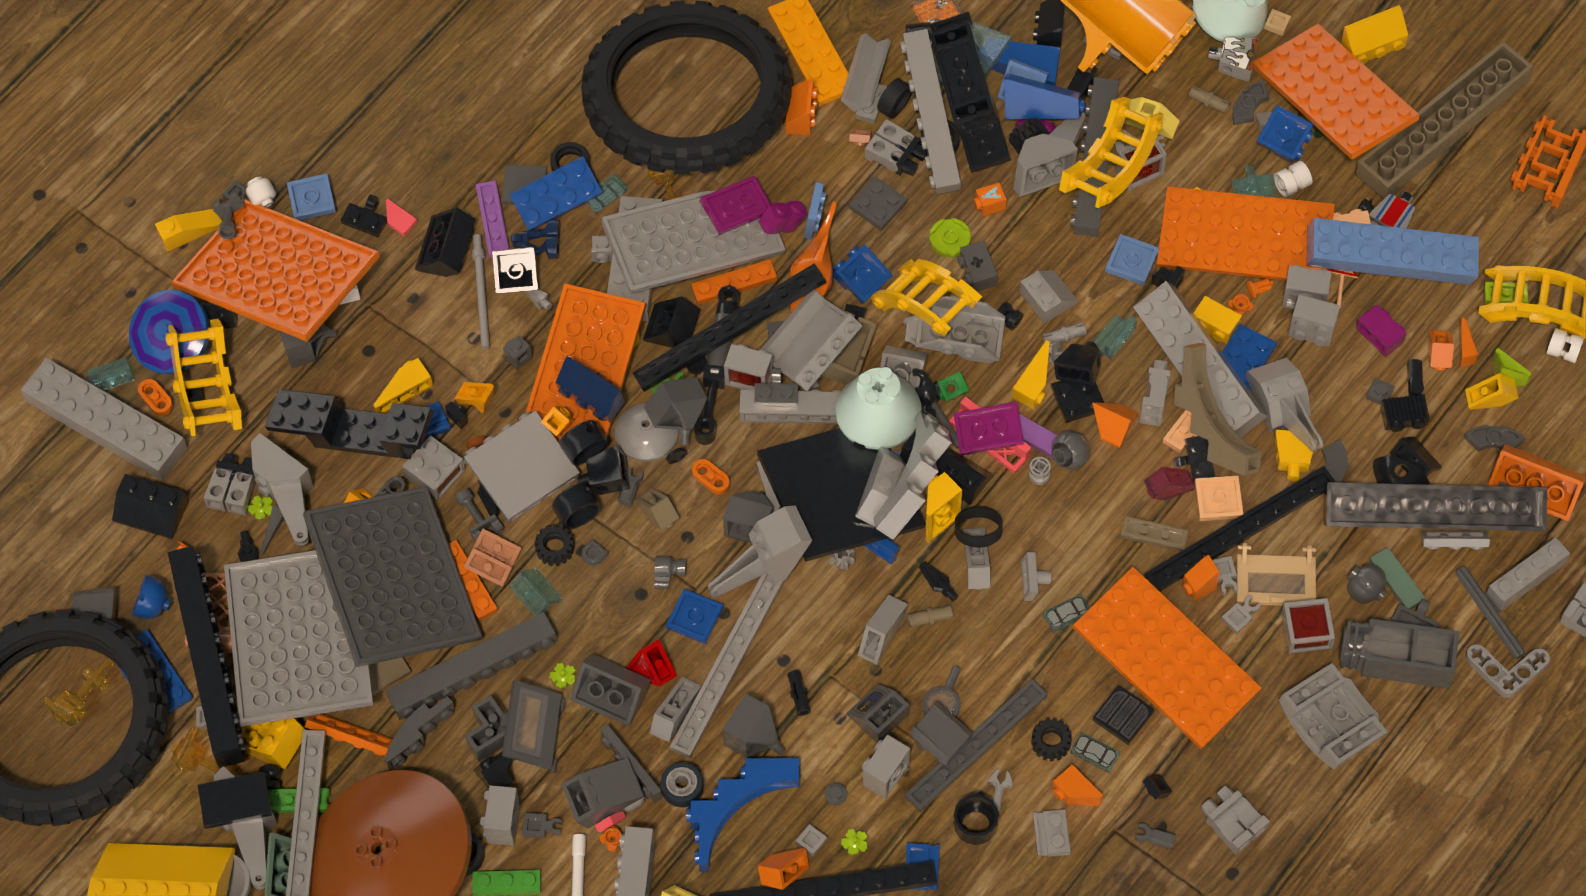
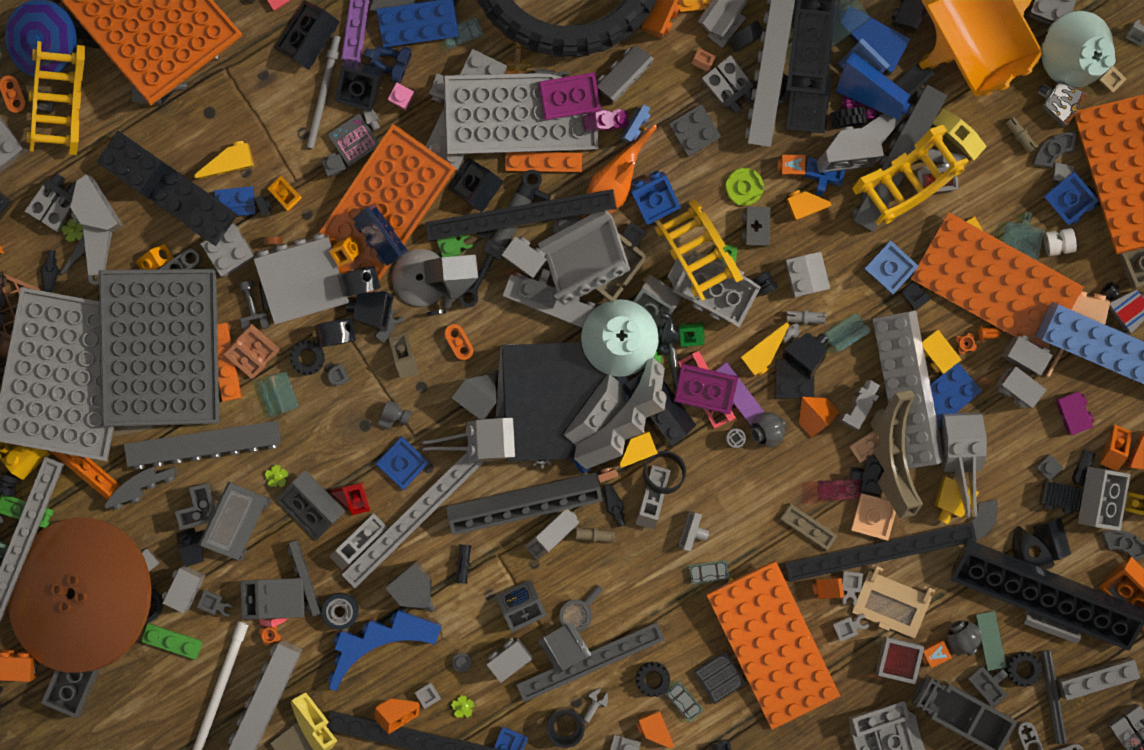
camera: 15 degrees right, 25 degrees up
none -> dark grey tile [328,113,379,167]
none -> bright pink brick [388,83,415,111]
none -> dark grey brick [446,473,603,535]
none -> light grey slope [597,45,654,105]
none -> nougat plate [598,467,618,483]
none -> light orange slope [786,190,832,221]
none -> blue plate [804,157,845,196]
none -> orange brick [921,639,952,668]
none -> black tyre [1006,651,1042,687]
none -> light grey brick [1078,467,1131,531]

